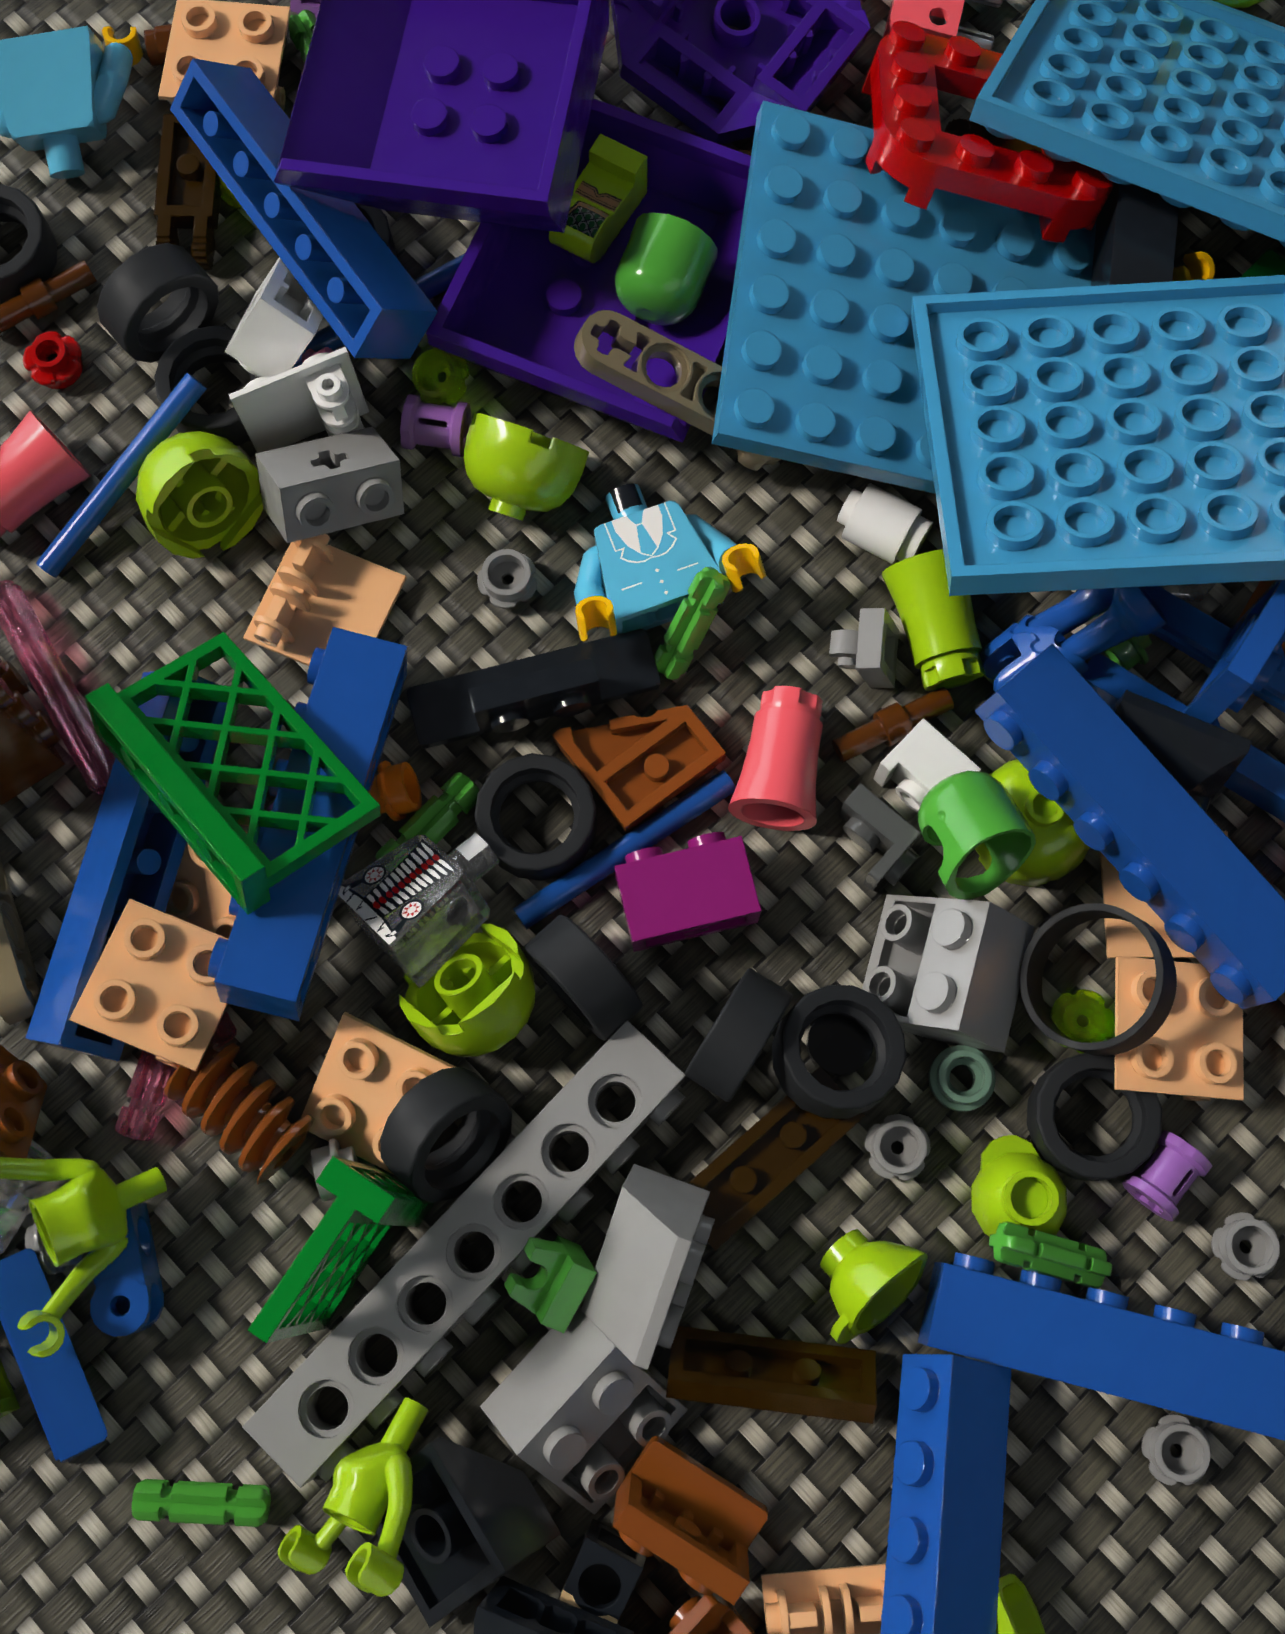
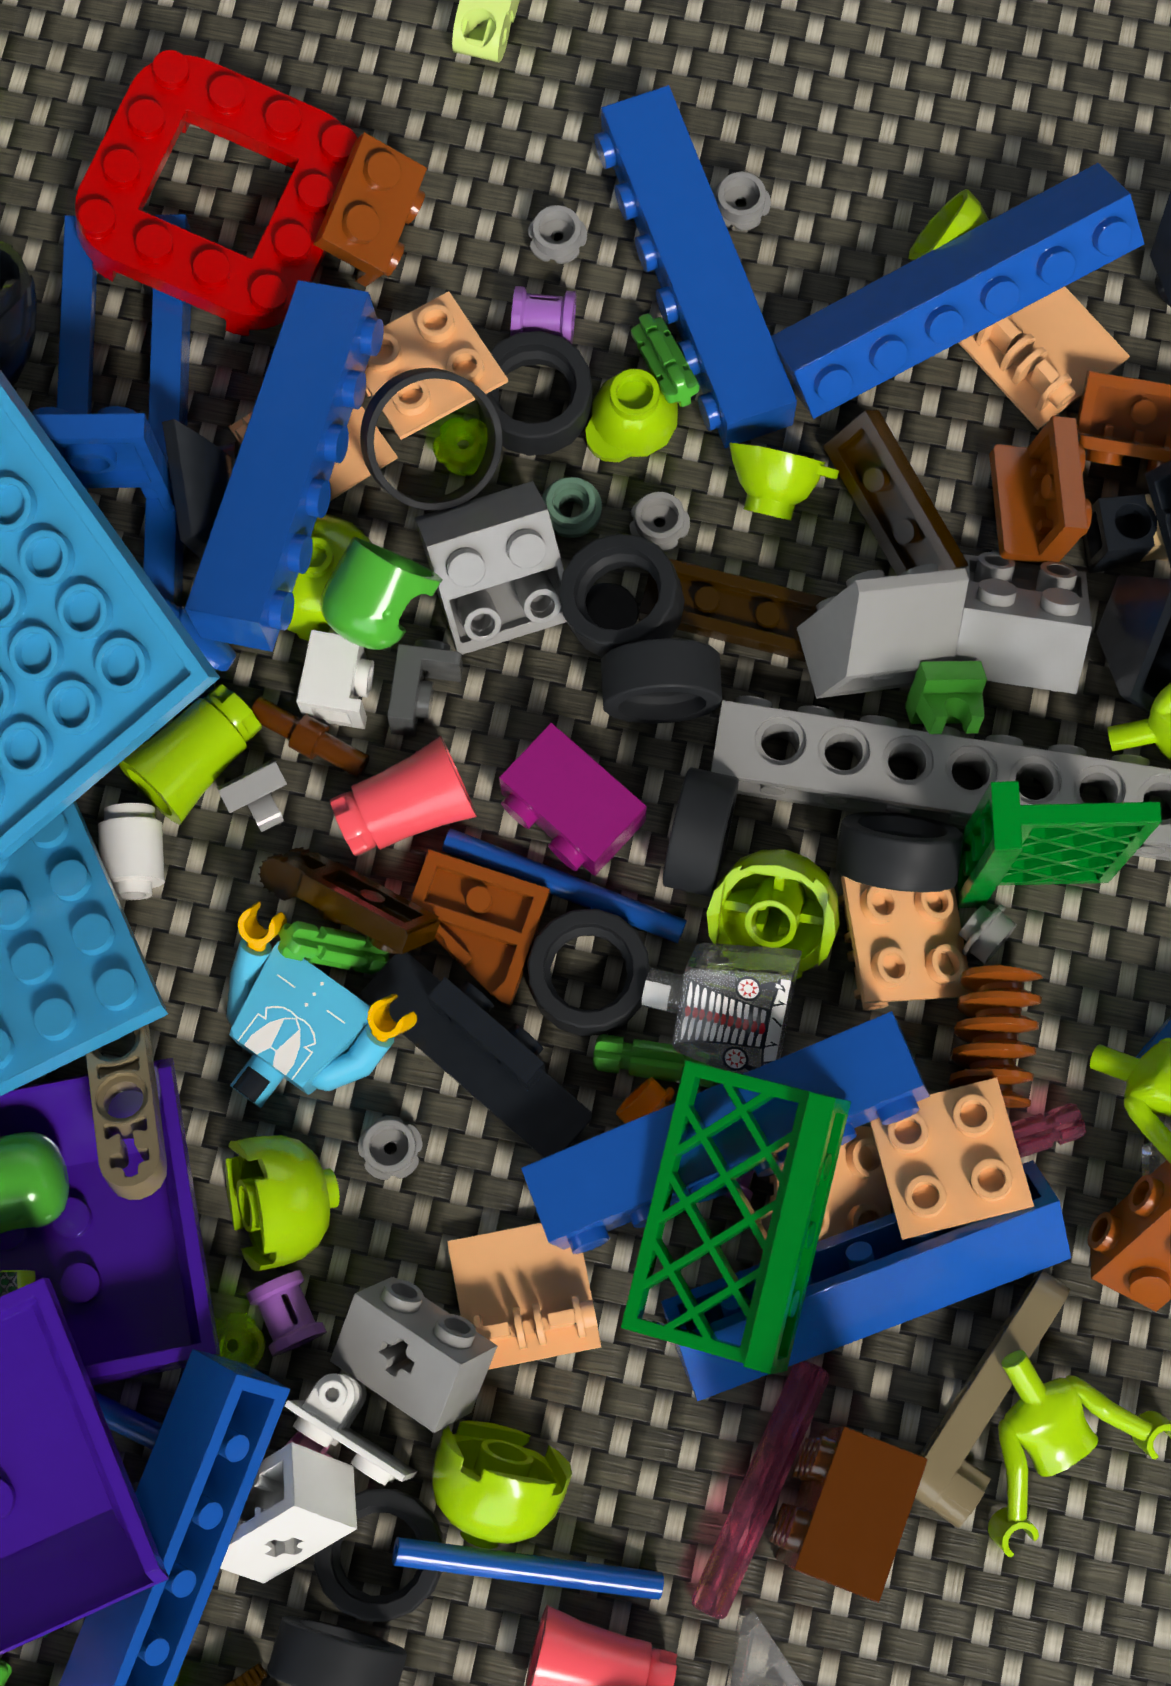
camera: 125 degrees left, 0 degrees up
none -> dark brown hinge [258,847,440,955]

